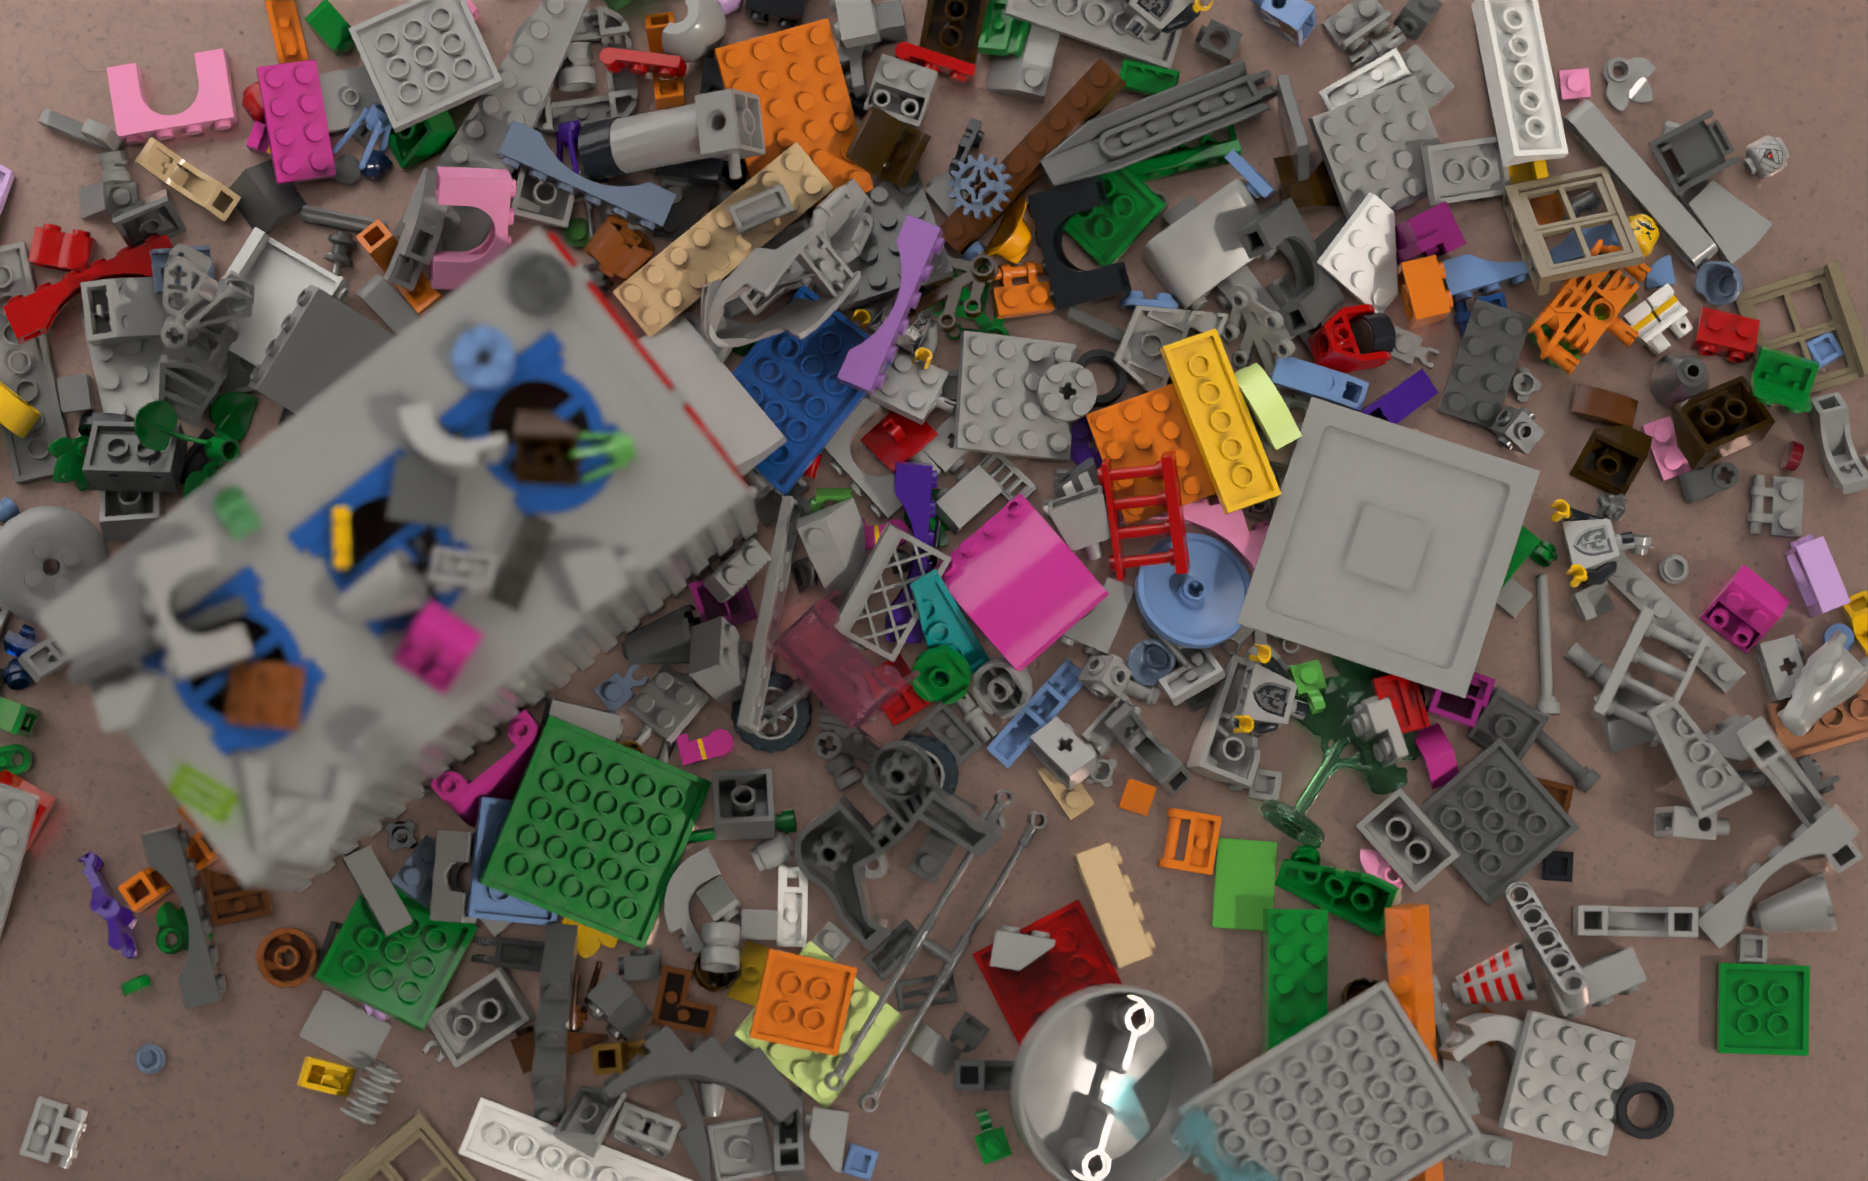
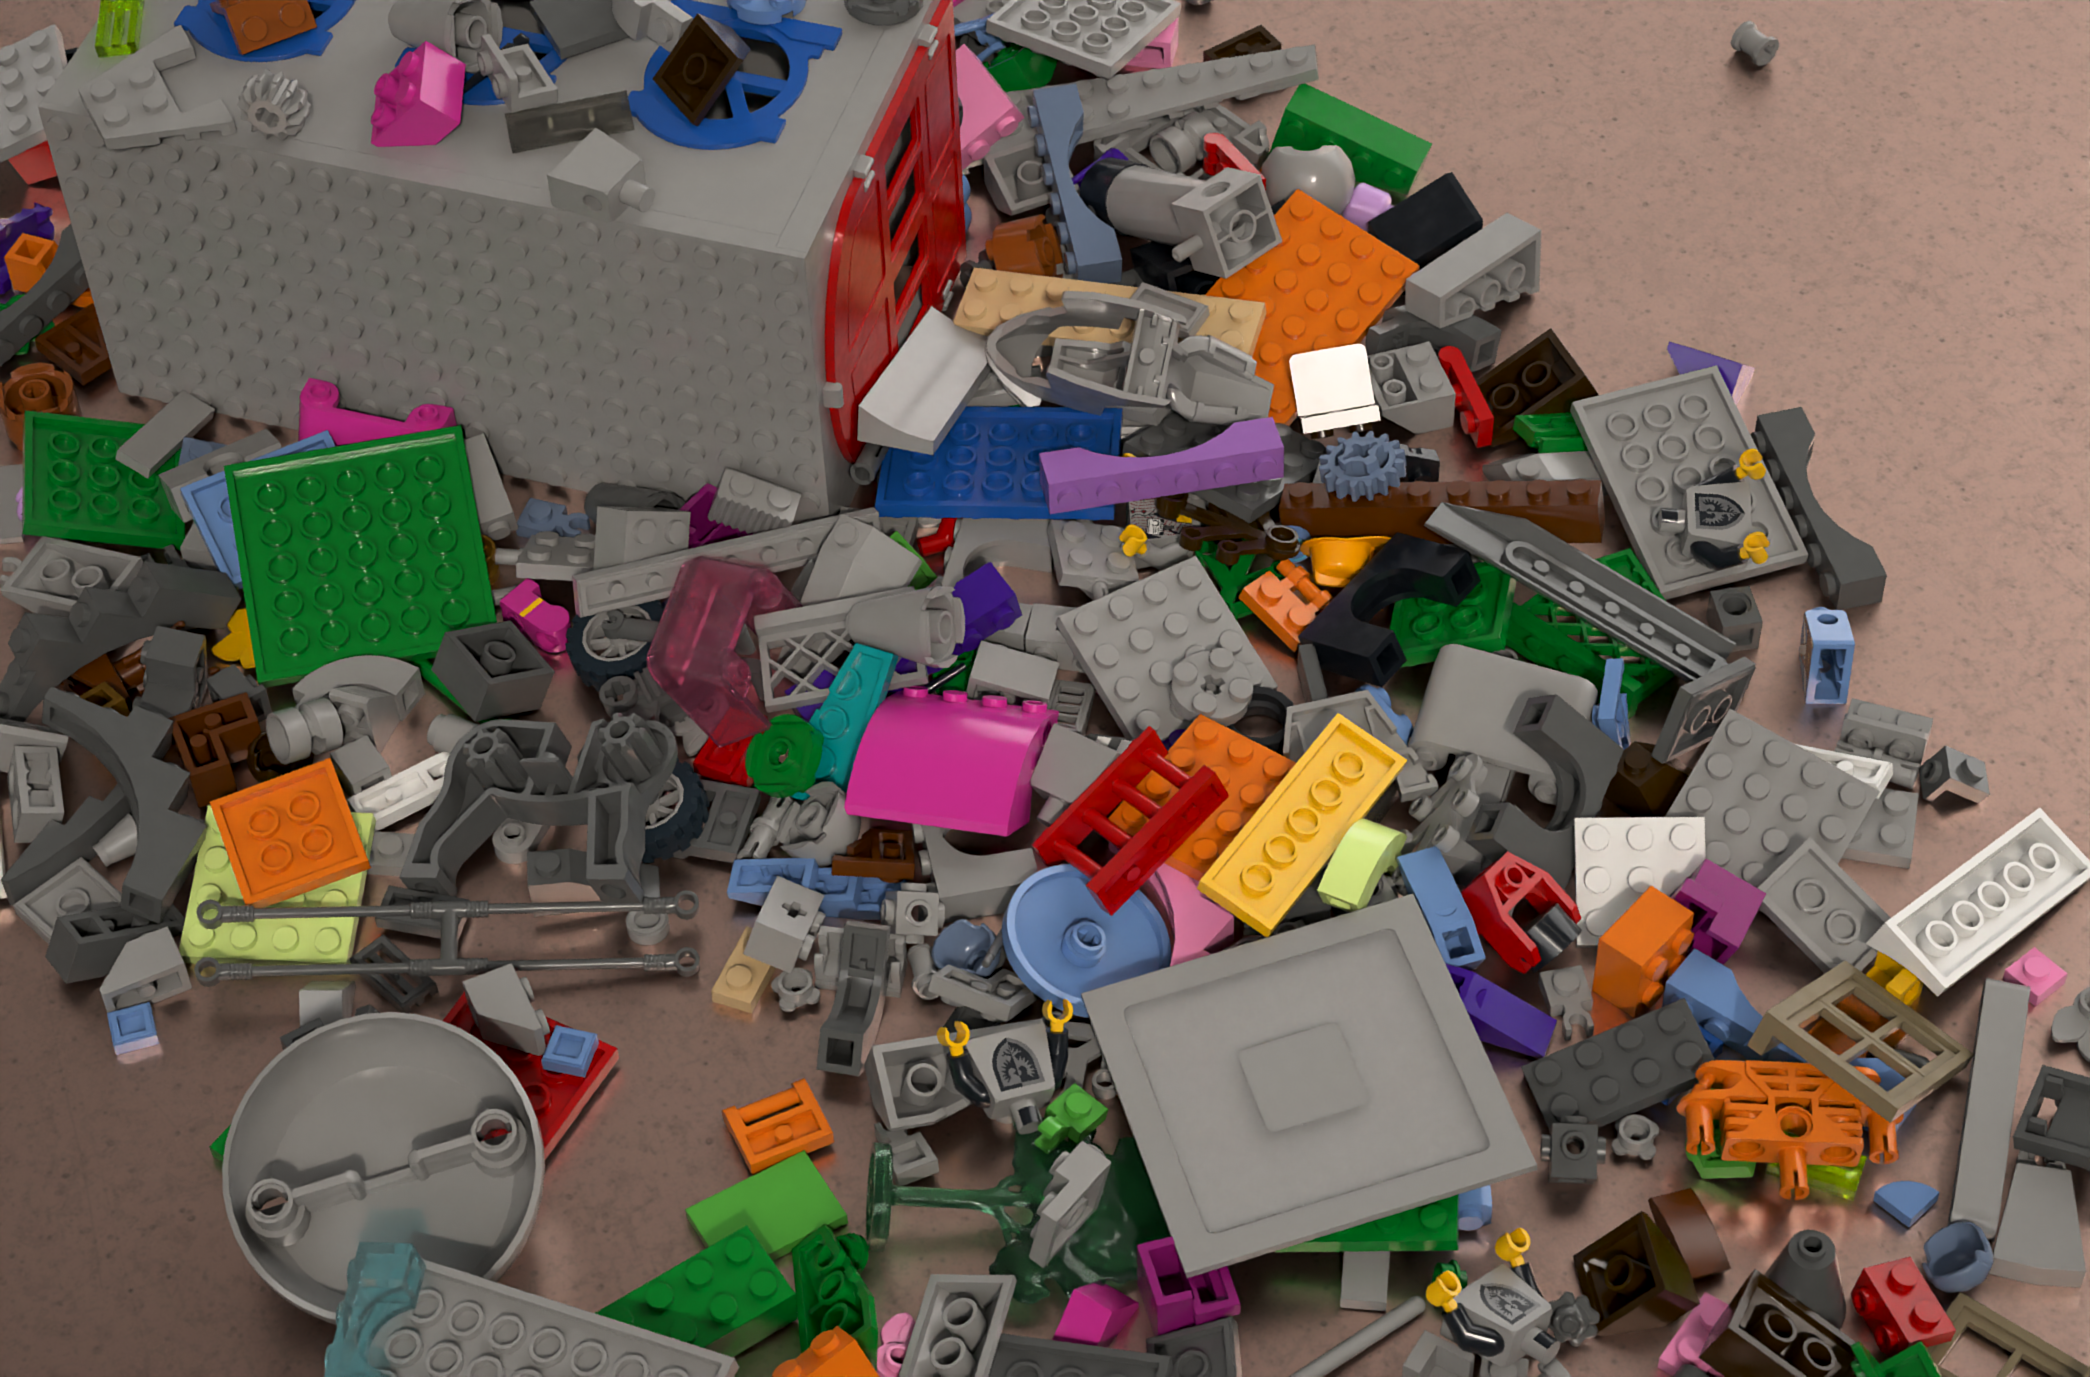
camera: 60 degrees right, 35 degrees down
black plate [386,820,417,851] -> none
bright green plant [570,432,636,483] -> none
red piece [860,411,938,473] -> none
tan brick [1073,842,1155,968] -> none
orange slope [1119,778,1157,816] -> none
red plate [1371,674,1431,734] -> none
yellow head [1619,214,1660,258] -> none
white hips [1621,283,1693,356] -> none
none -> medium blue tile [541,1025,599,1078]
none -> reddish brown wing [831,829,915,883]
none -> light grey cone [845,585,965,668]

